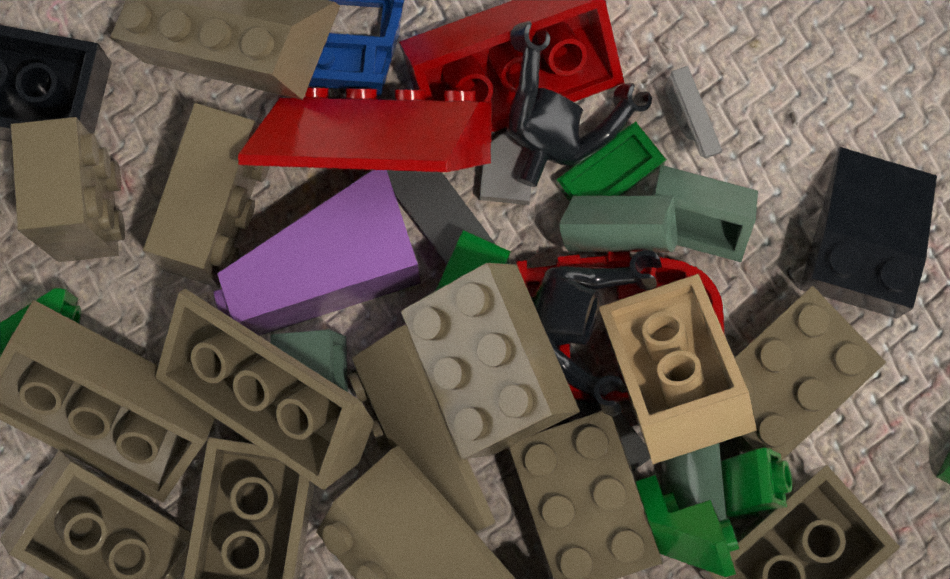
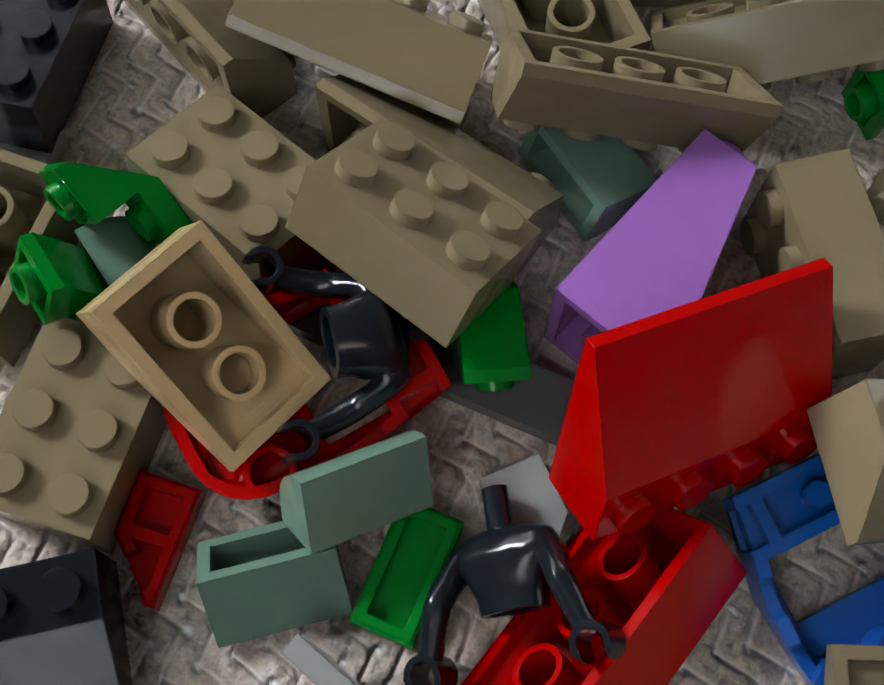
camera: 150 degrees right, 10 degrees down
none -> red tile [114,470,206,611]

